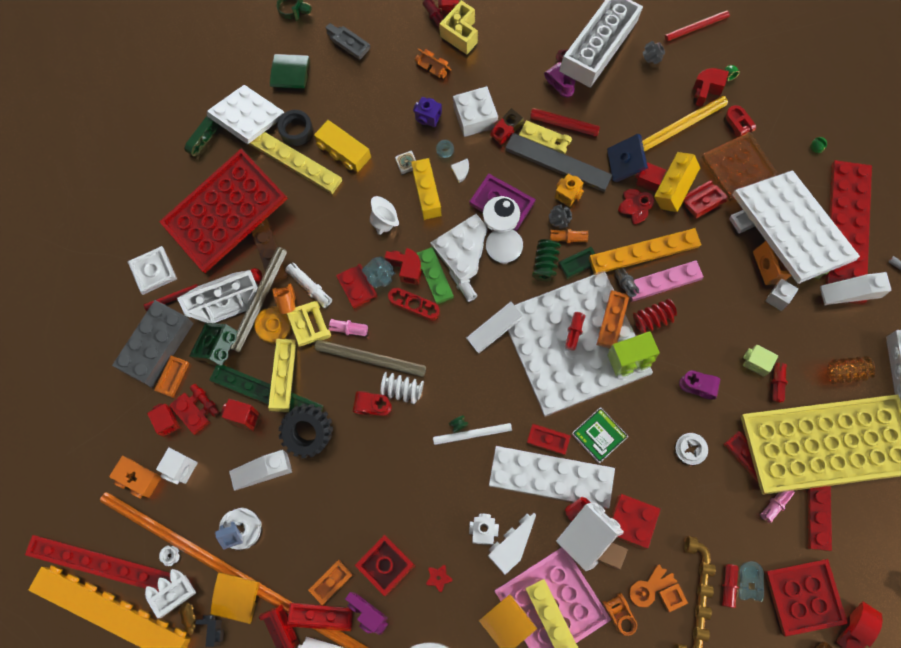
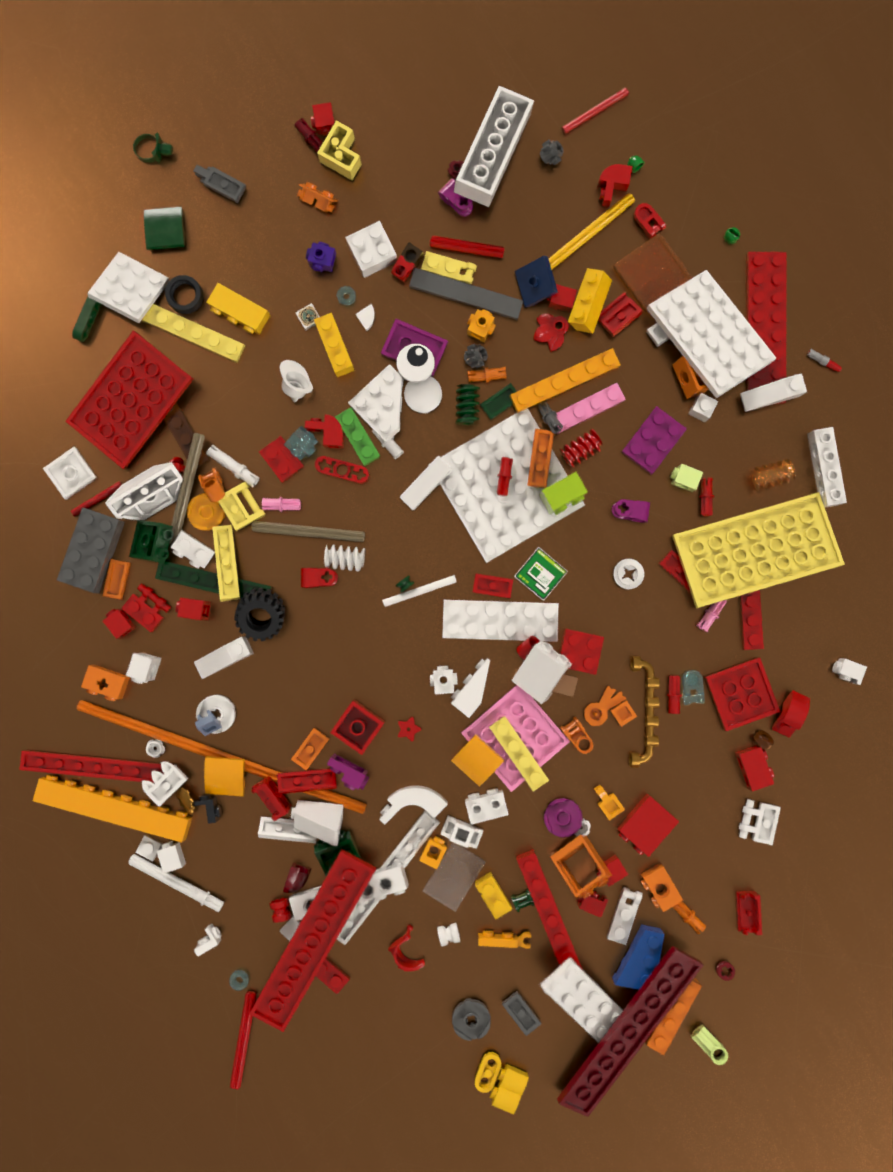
camera: 10 degrees left, 15 degrees up
none -> white brick [171,530,215,569]
none -> magenta plate [621,406,687,475]

